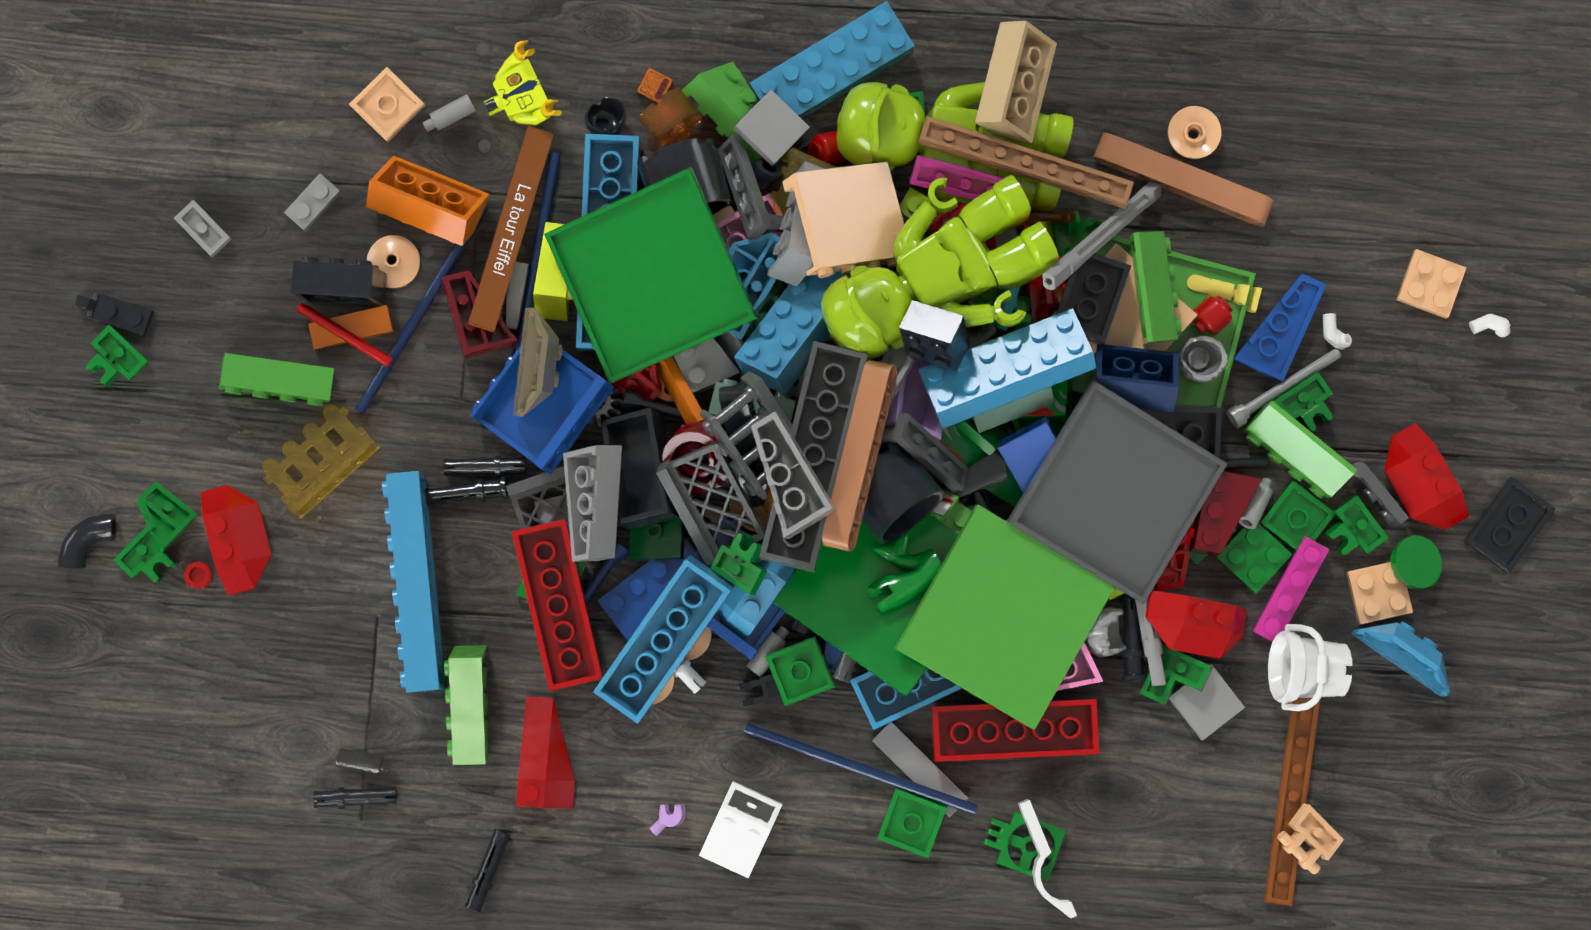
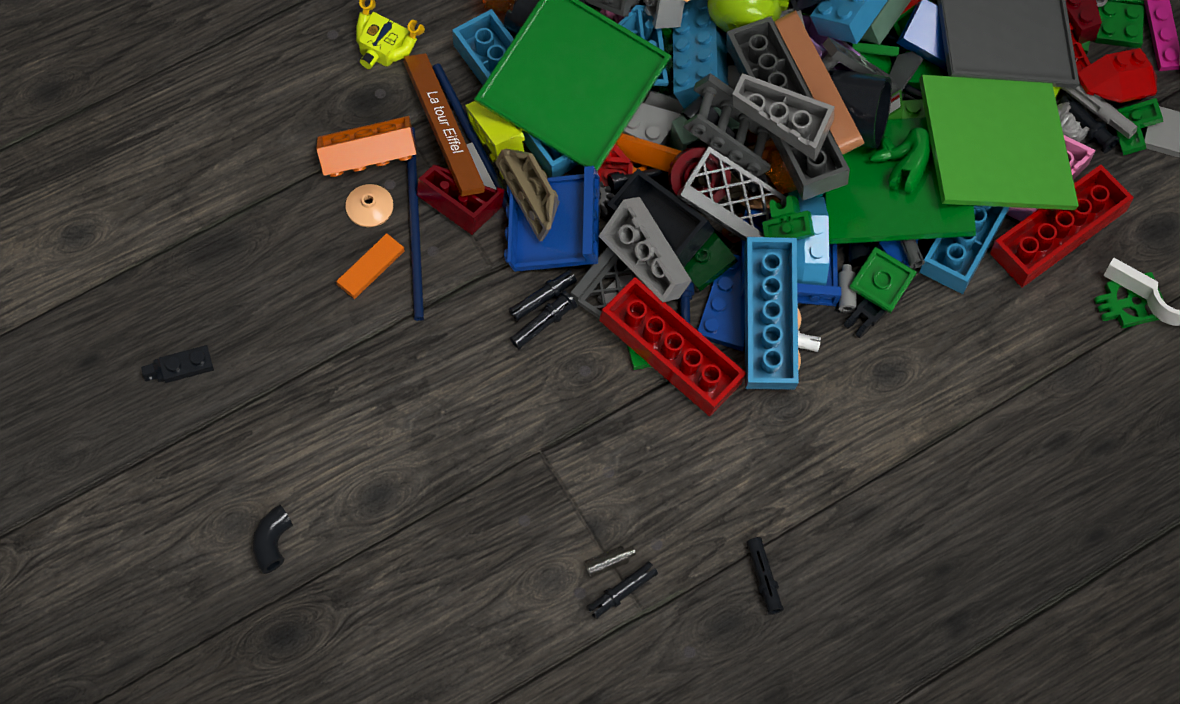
camera: 35 degrees left, 20 degrees down
green plate [86,325,149,387] -> none
green plate [113,526,177,583] -> none
green wing [137,481,198,553] -> none
light grey plate [174,200,232,258] -> none
red tile [184,562,213,589] -> none
red wedge [201,485,272,596] -> none
bright green wedge [218,353,334,406] -> none
clear yellow fence [262,405,381,519] -> none
light grey plate [284,174,341,232] -> none
black brick [291,257,387,306] -> none
red bar [296,302,393,367] -> none
light nougat plate [349,67,426,142] -> none
dark azure brick [382,471,446,693] -> none
light grey cylinder [422,94,476,132] -> none
wedge [444,645,488,765] -> none
red wedge [516,696,575,808] -> none
black hair [584,96,626,135] -> none
lavender piece [649,804,686,836] -> none
white slope [699,781,782,878] -> none
dark blue piece [744,723,978,815] -> none
light grey tile [872,722,968,818] -> none
green tile [877,788,947,858] -> none

